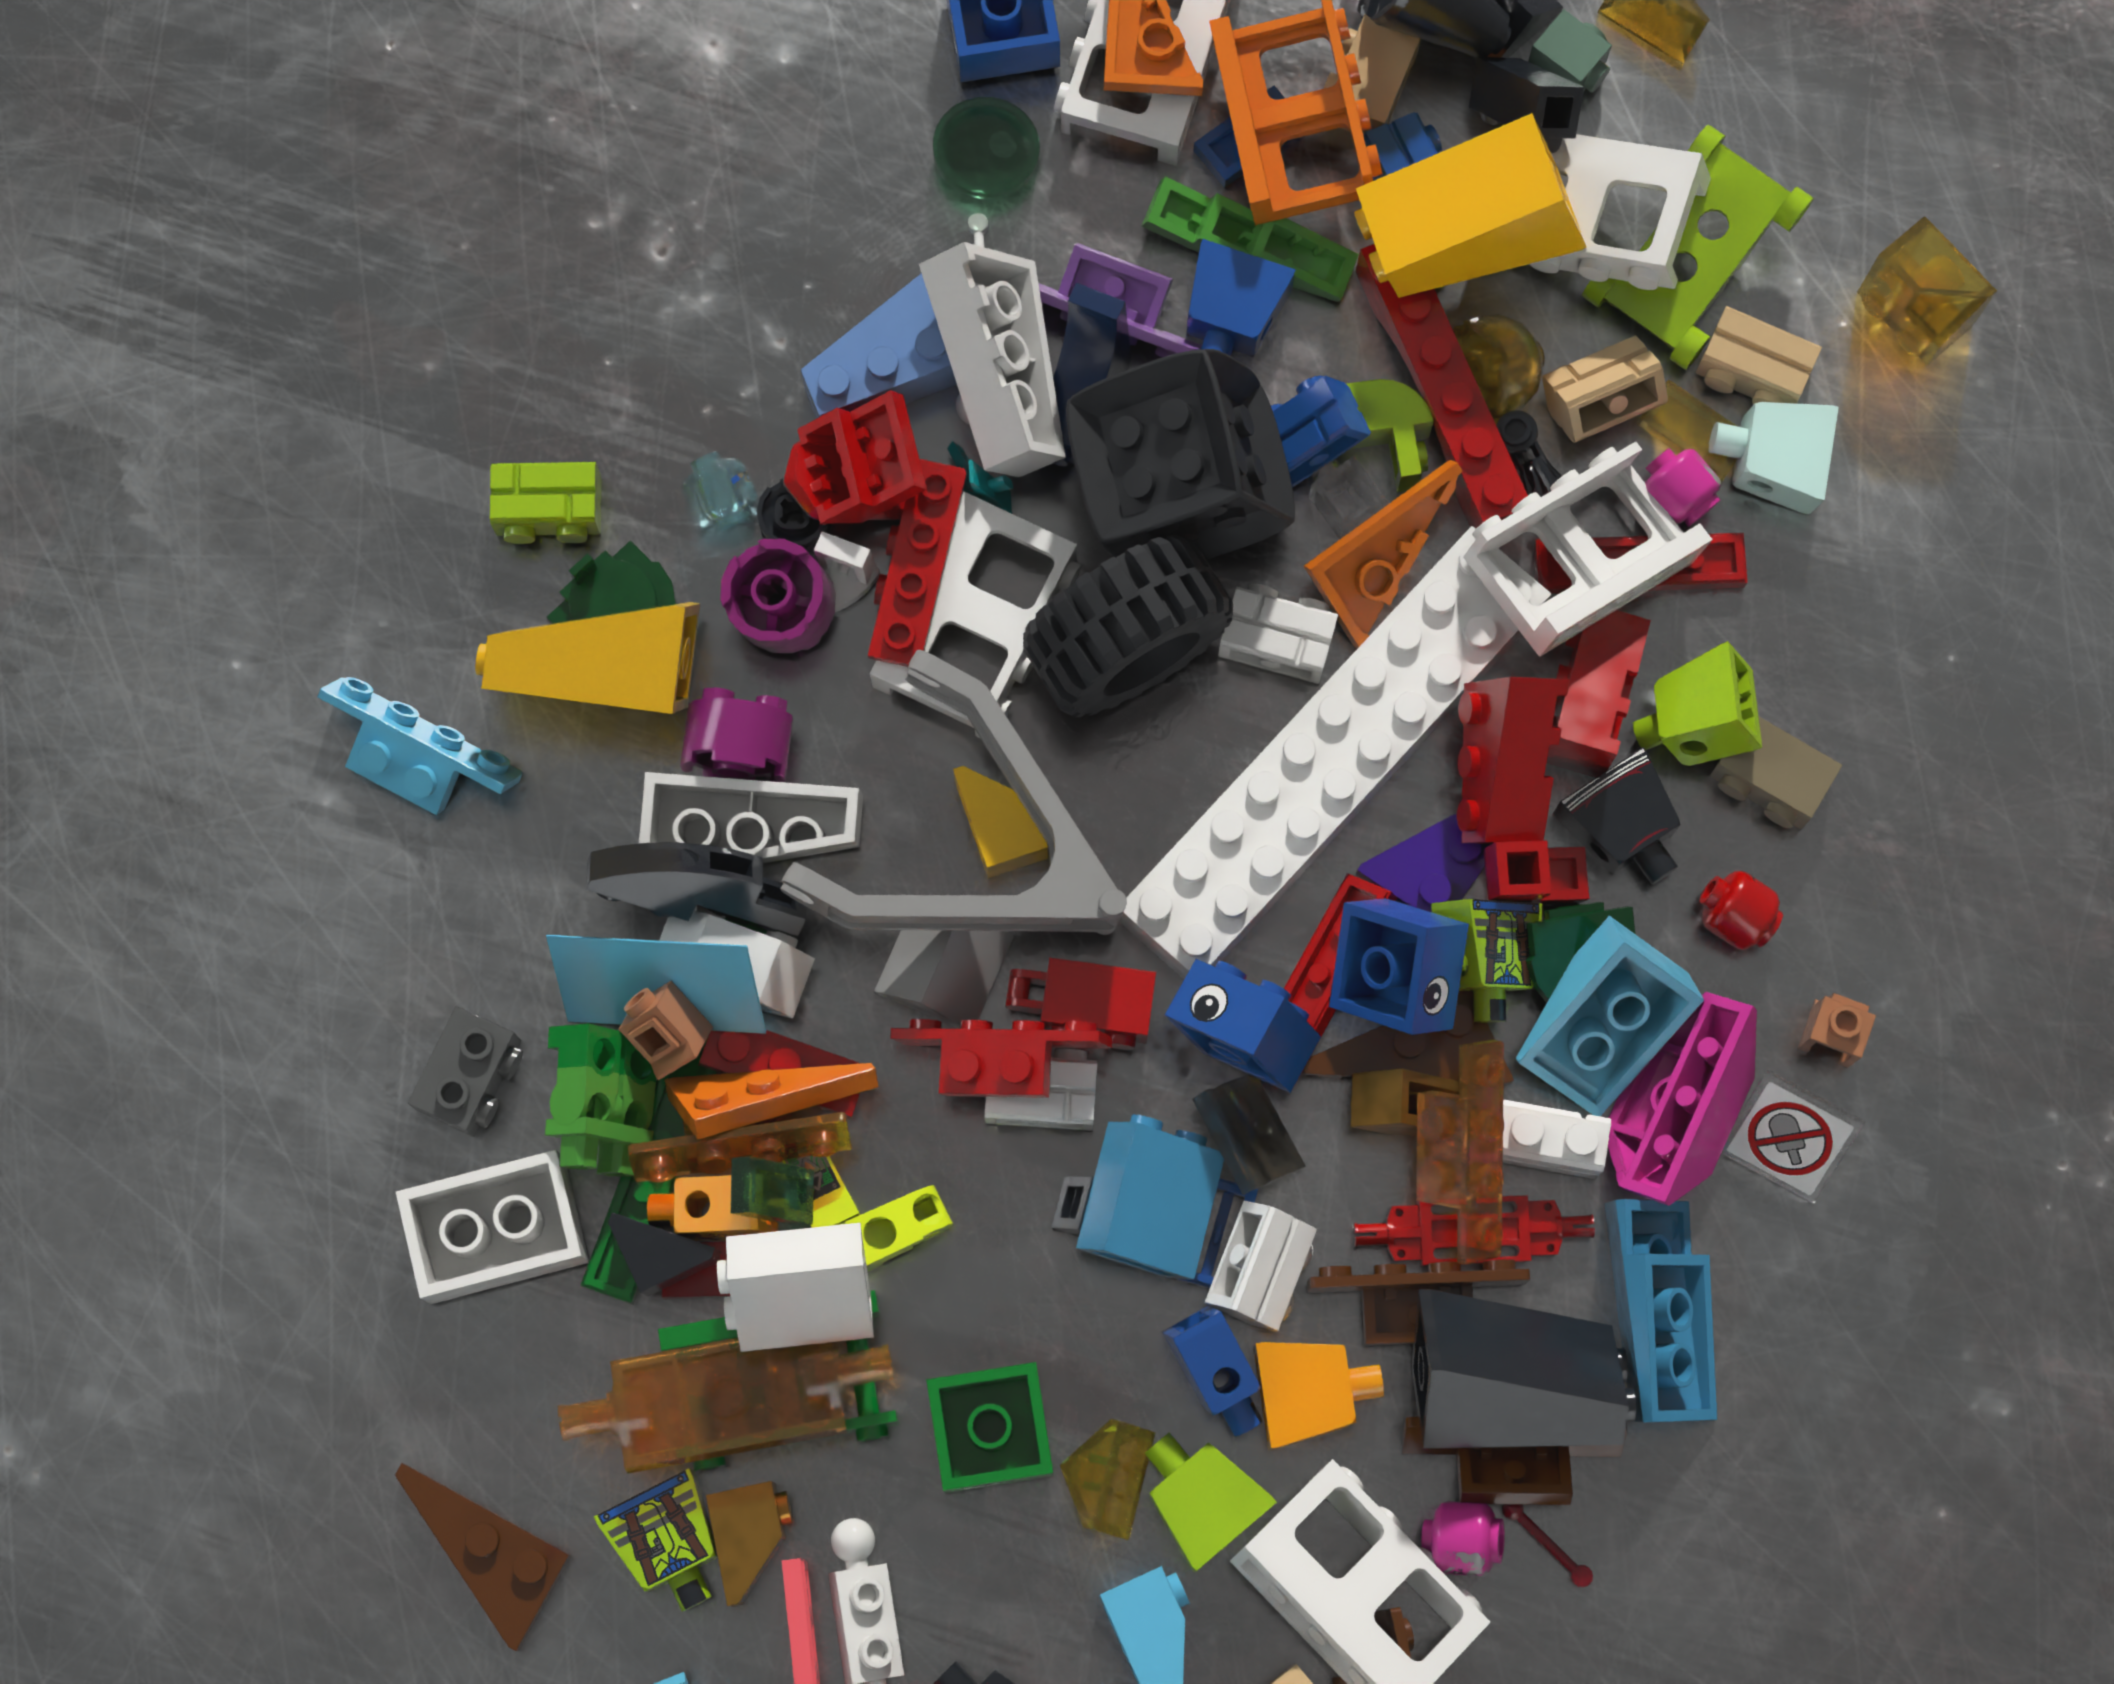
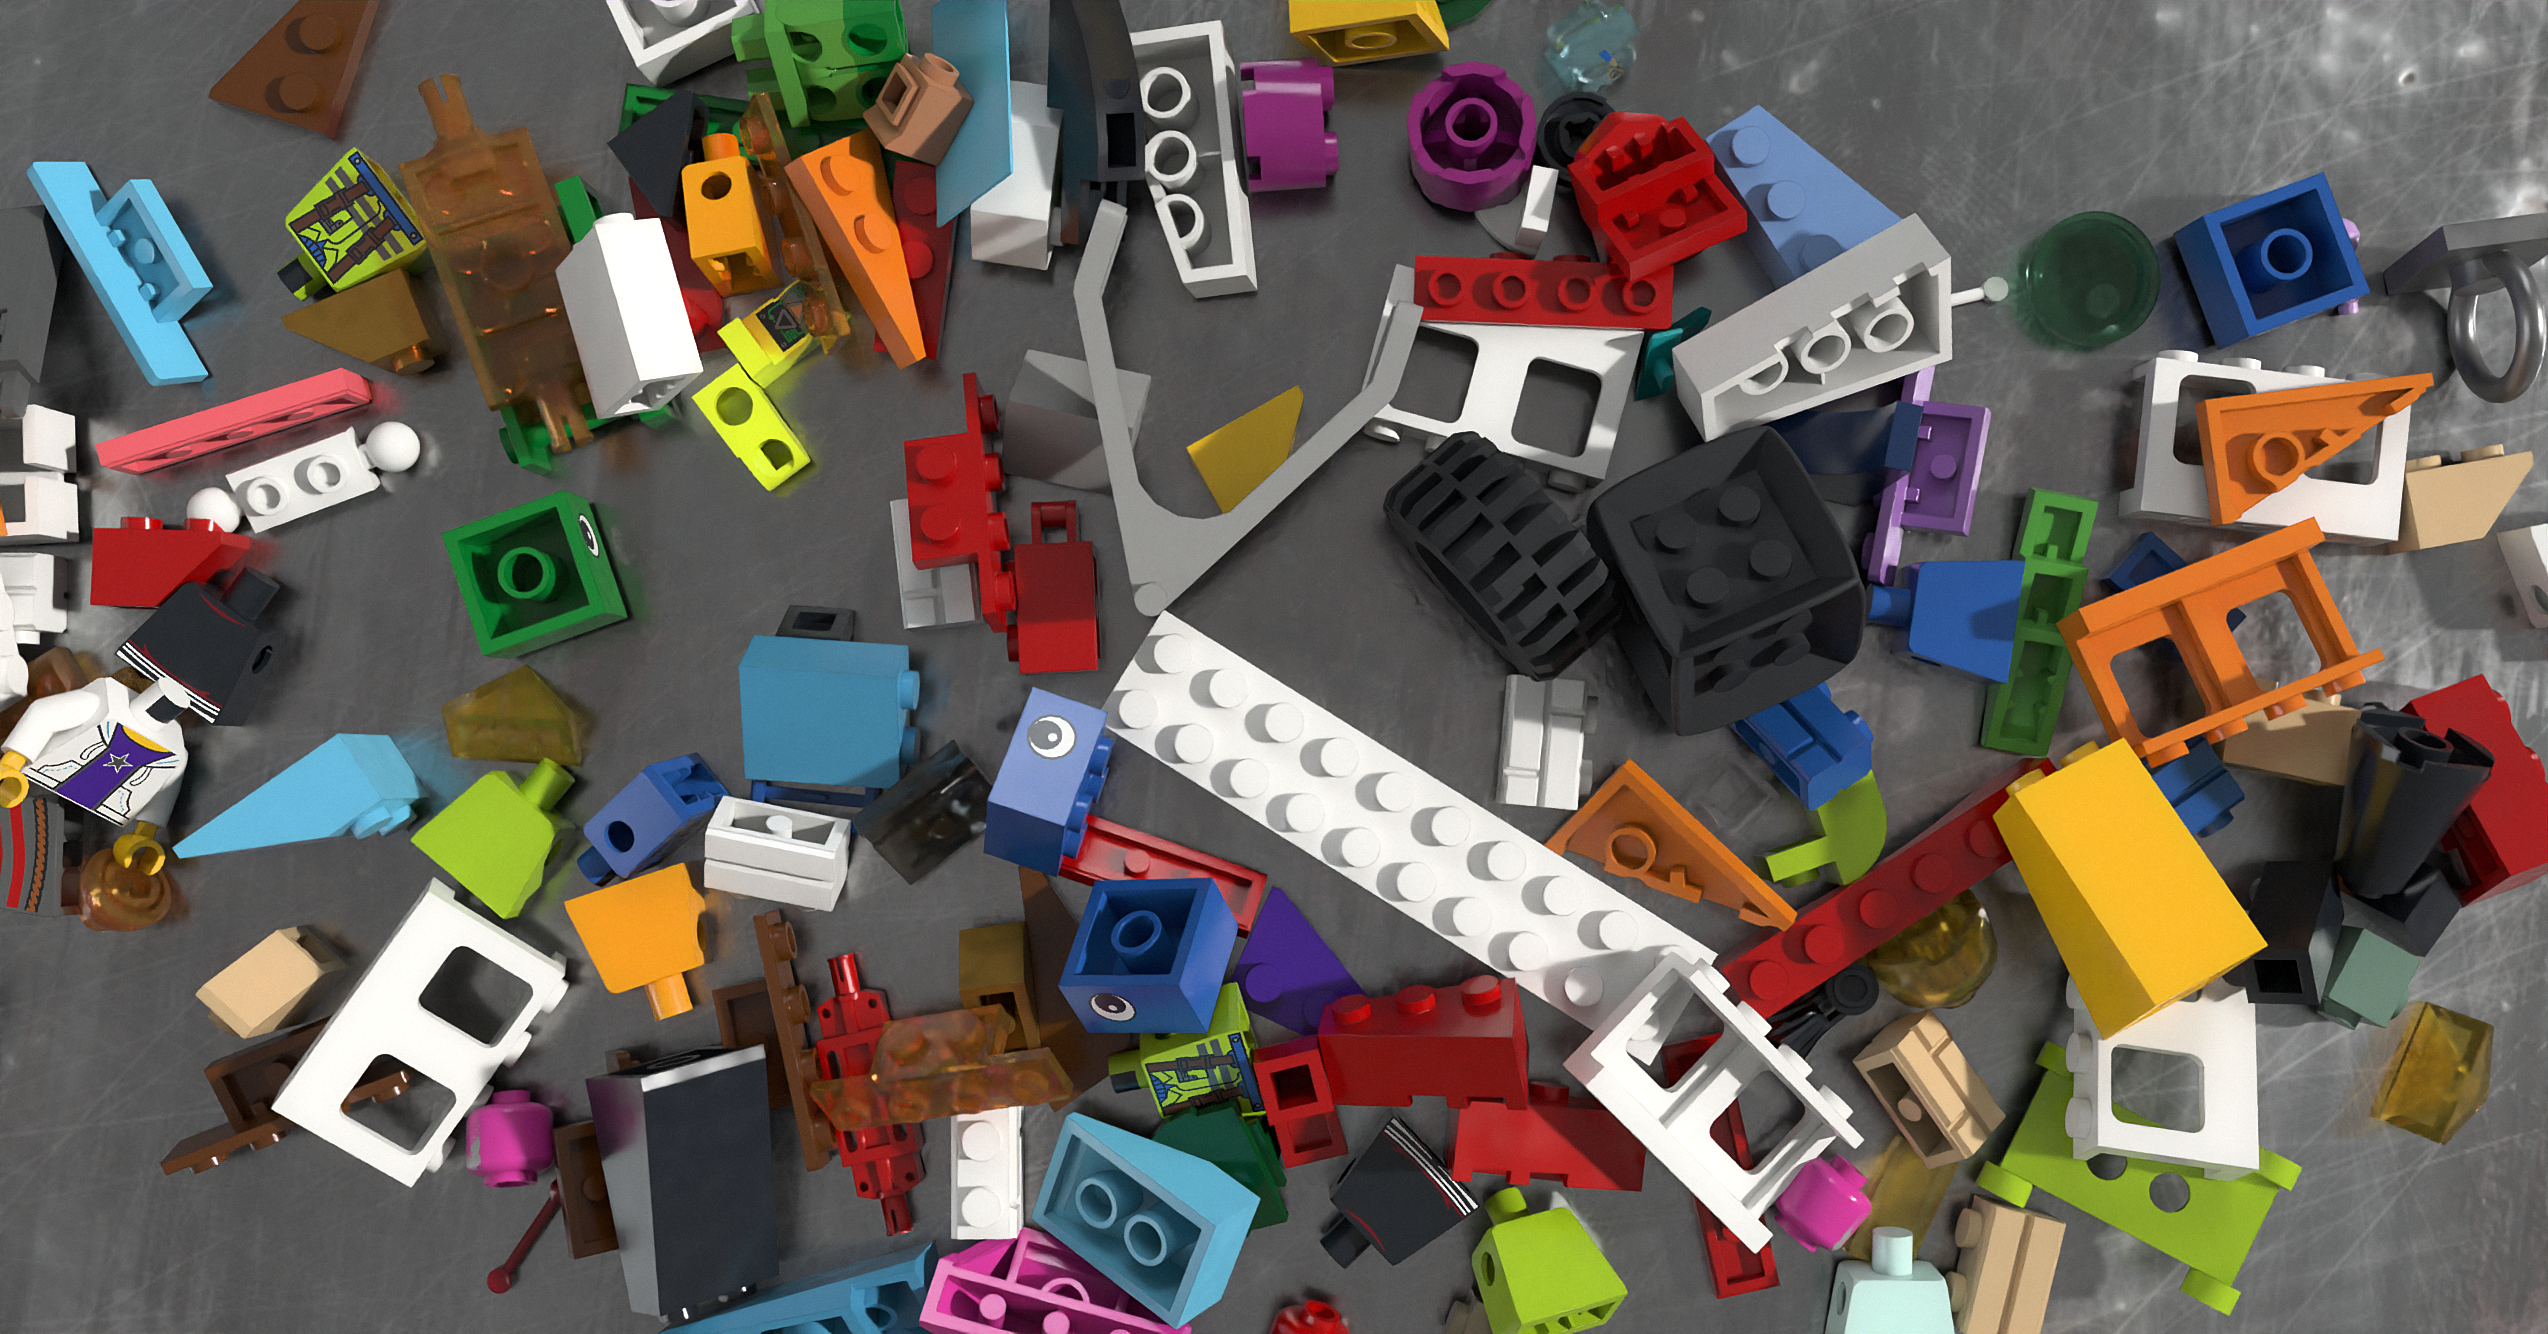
camera: 80 degrees right, 10 degrees up
clear green tile [730,1156,814,1226] -> none

